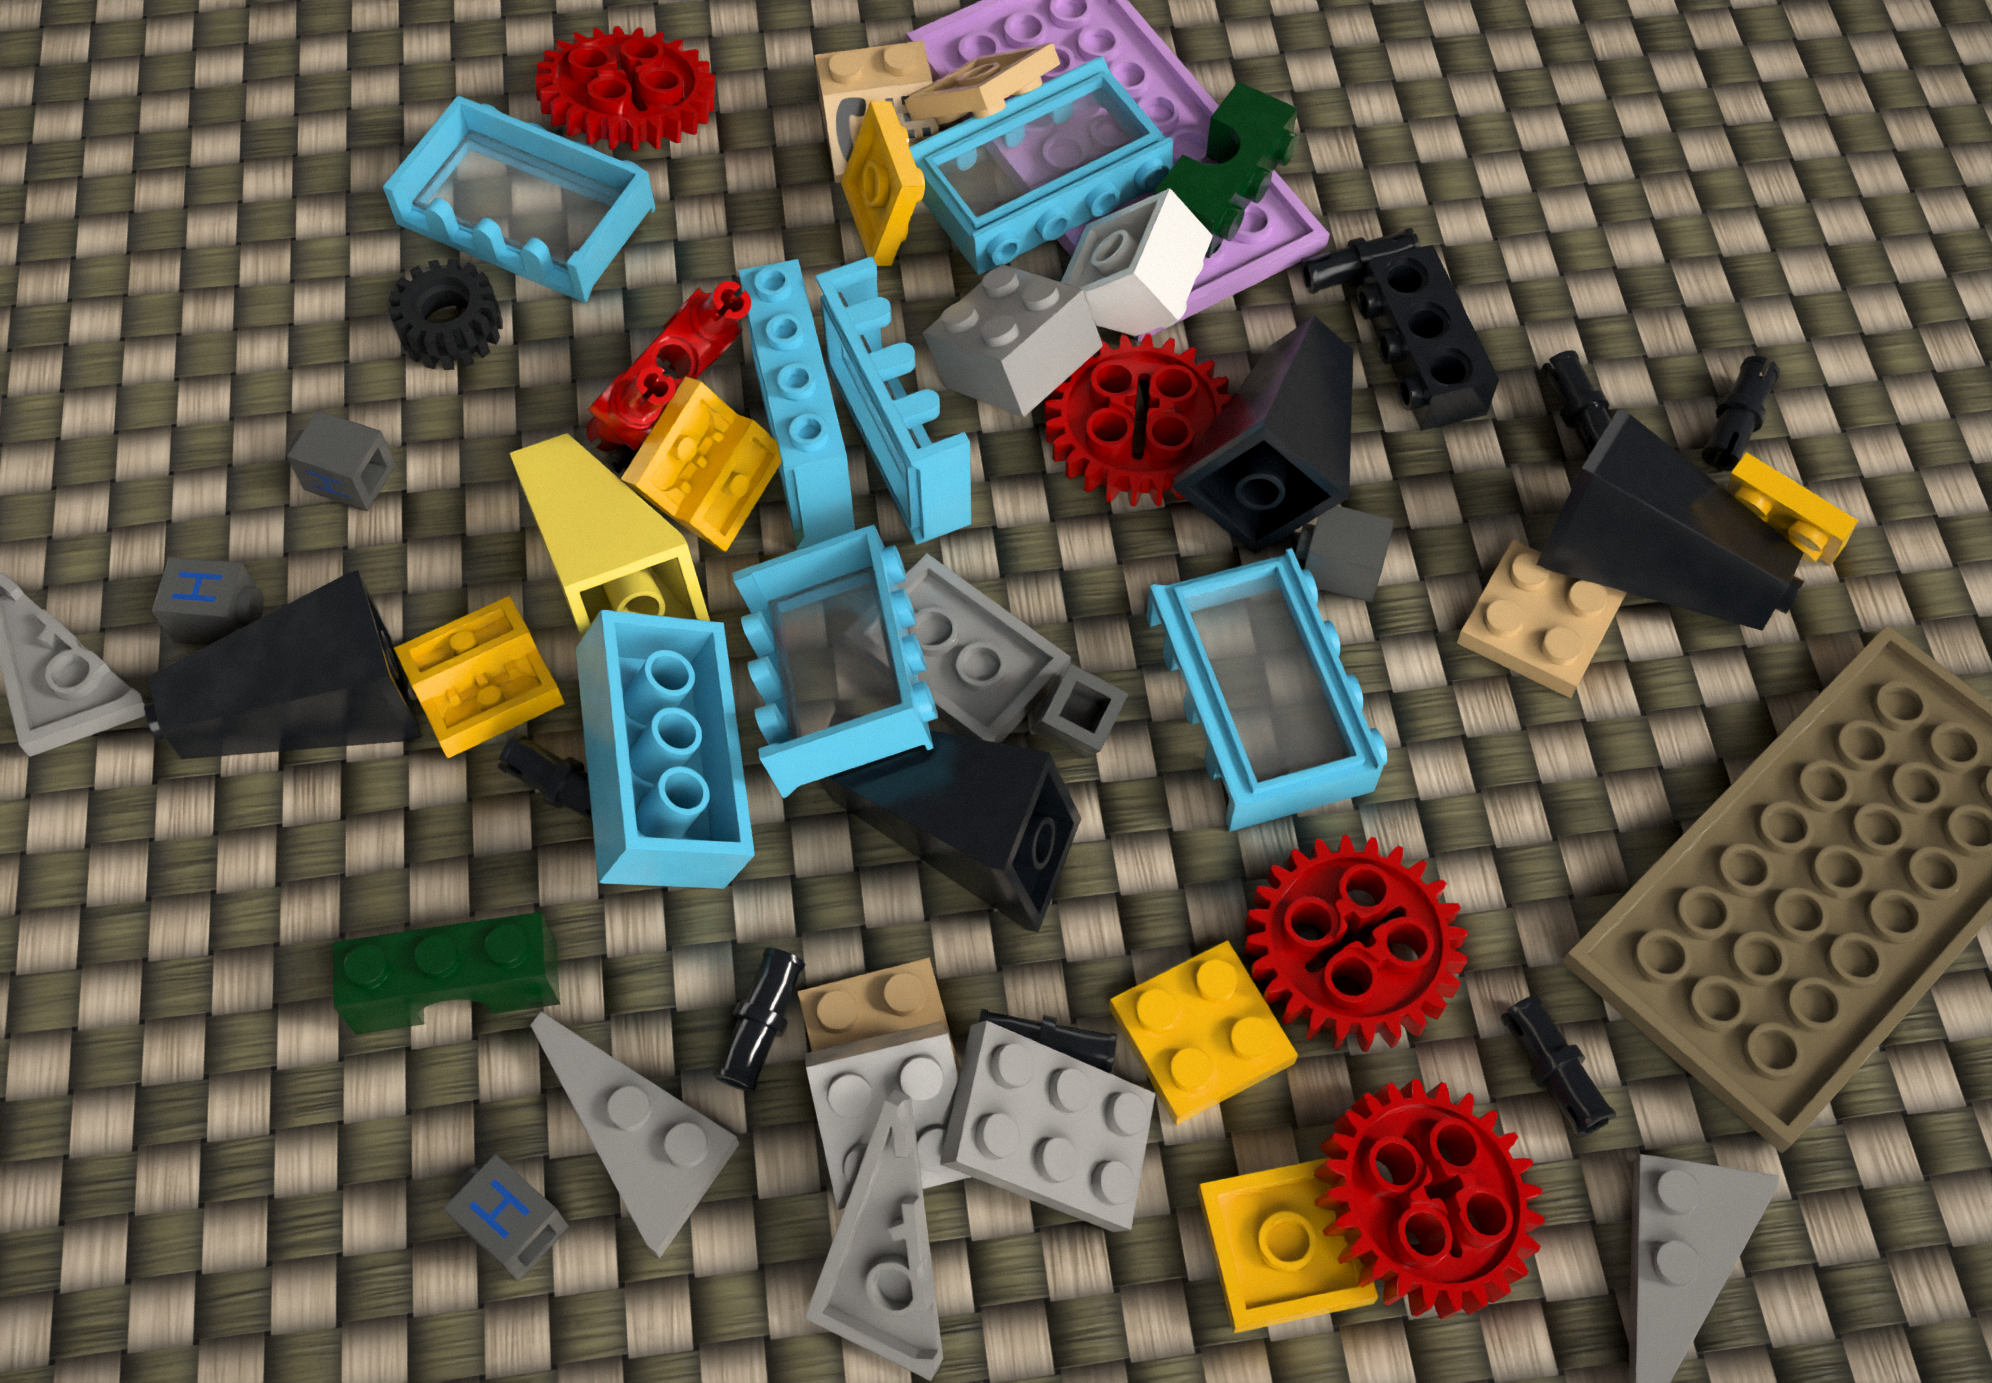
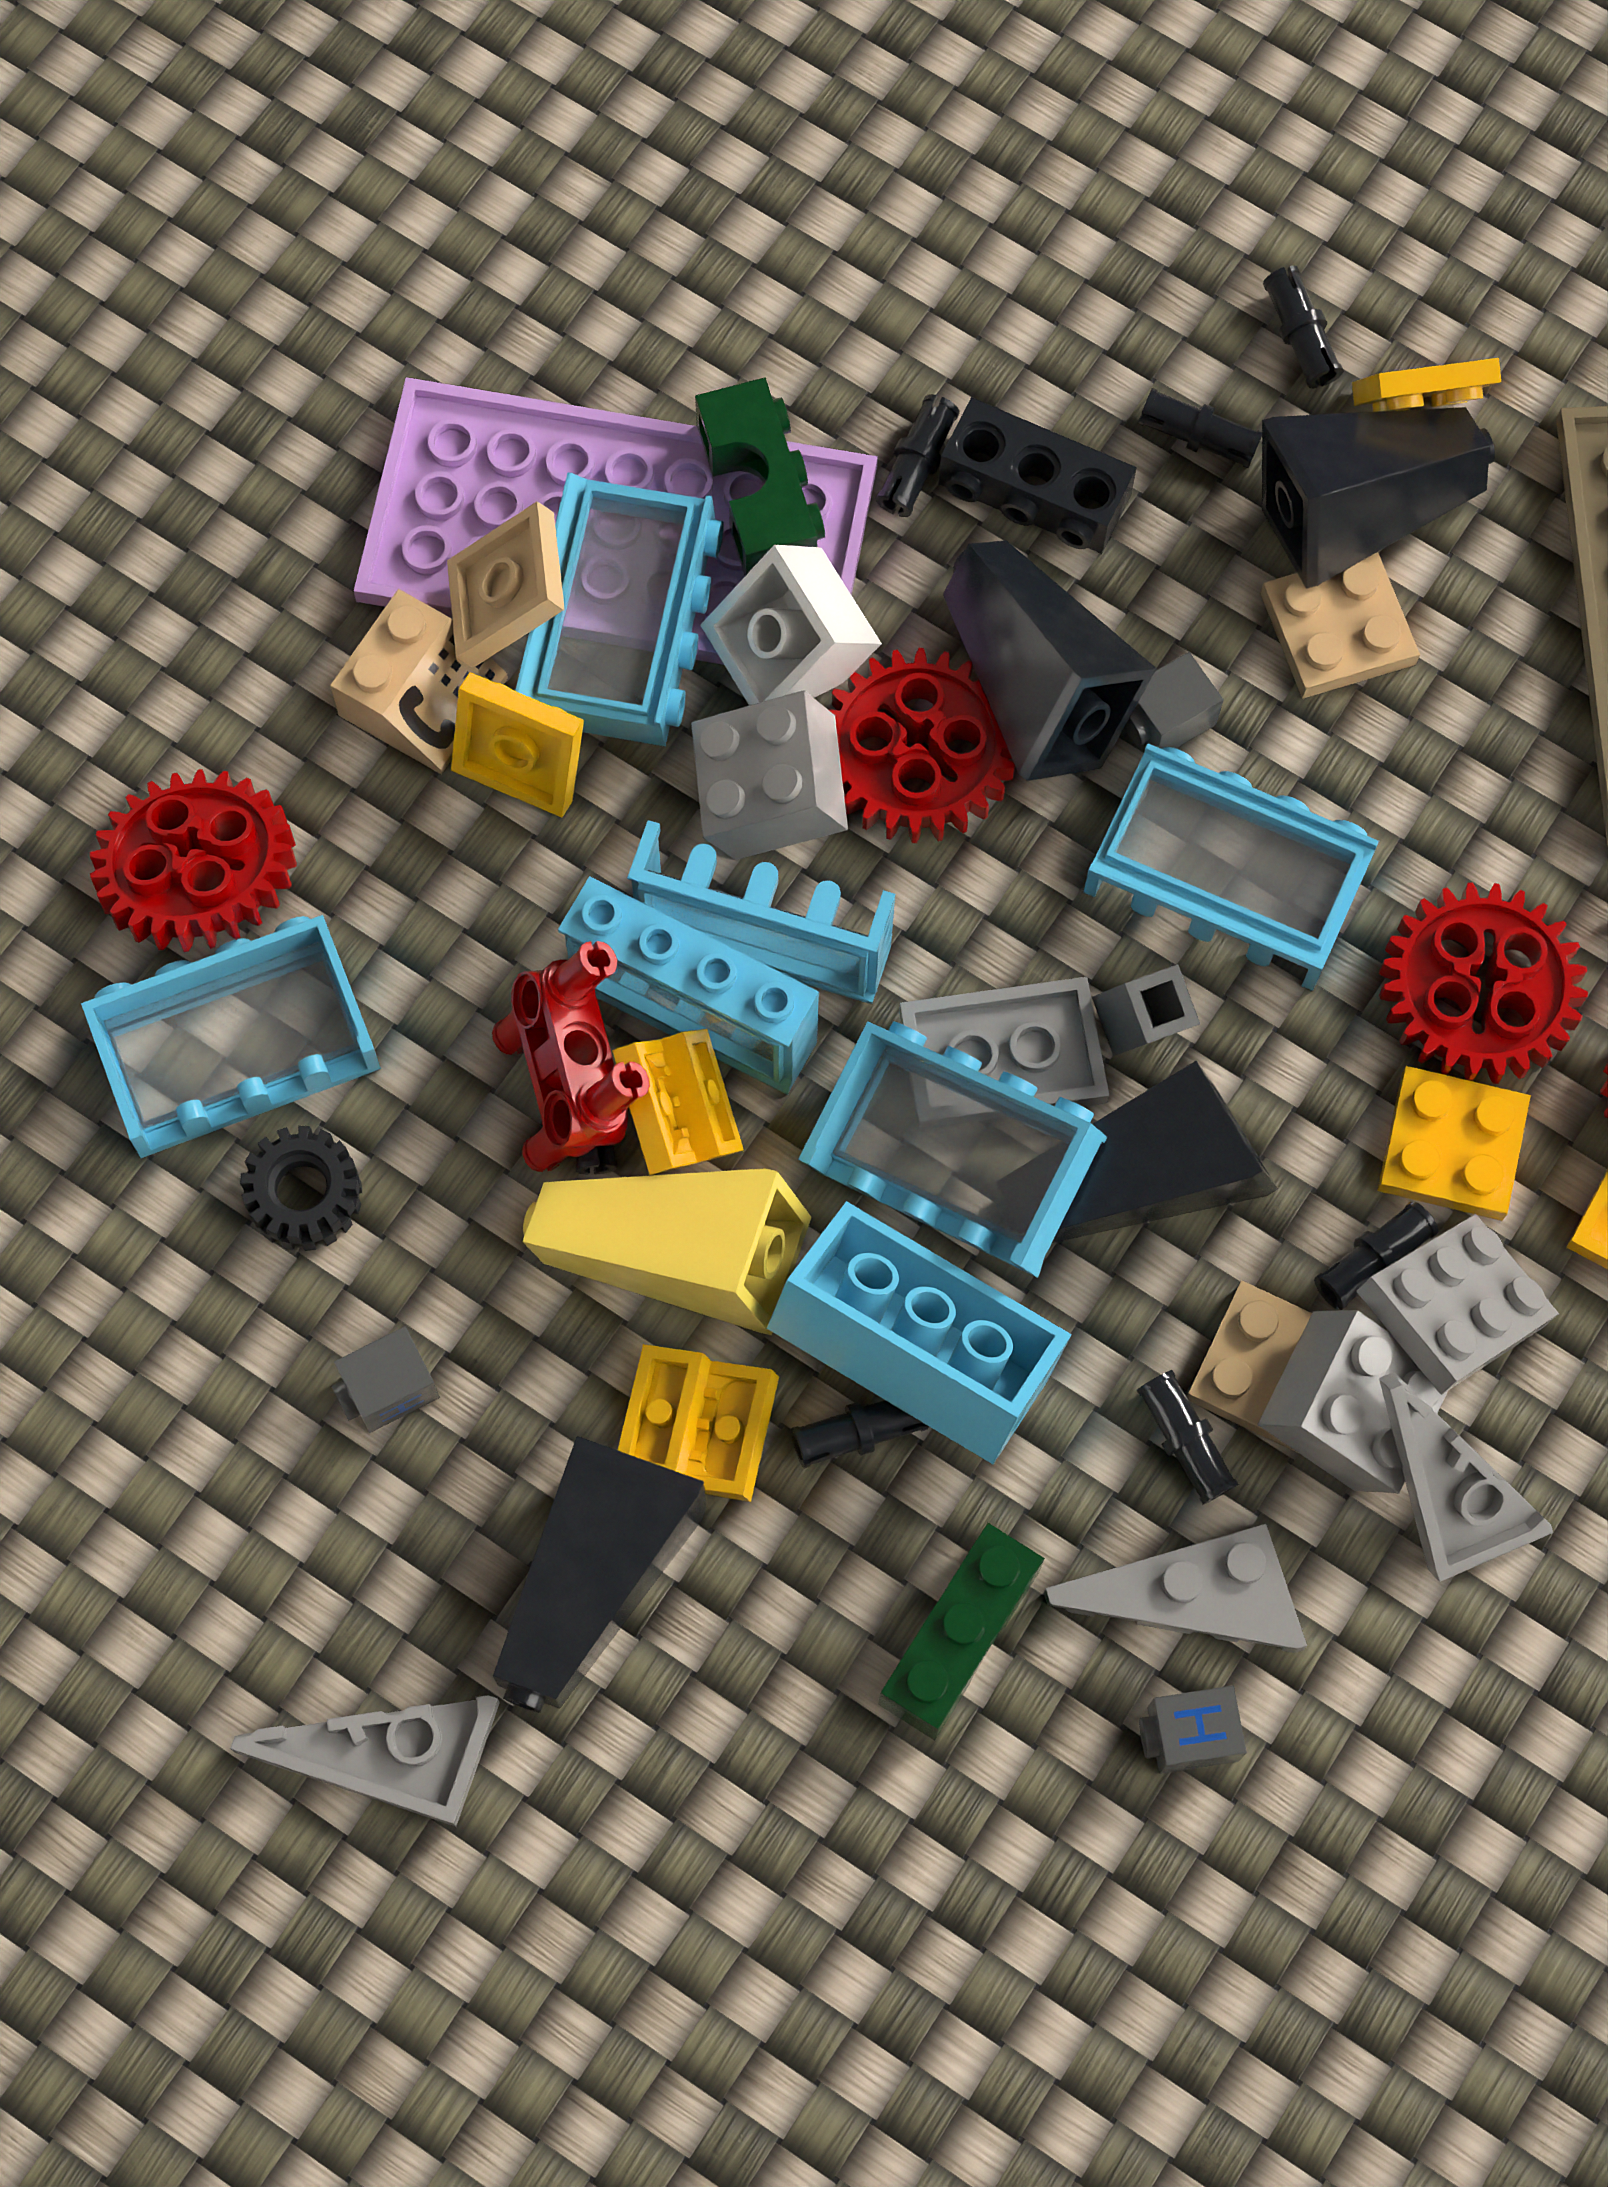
camera: 50 degrees left, 10 degrees up
dark grey brick [152,557,264,645] -> none

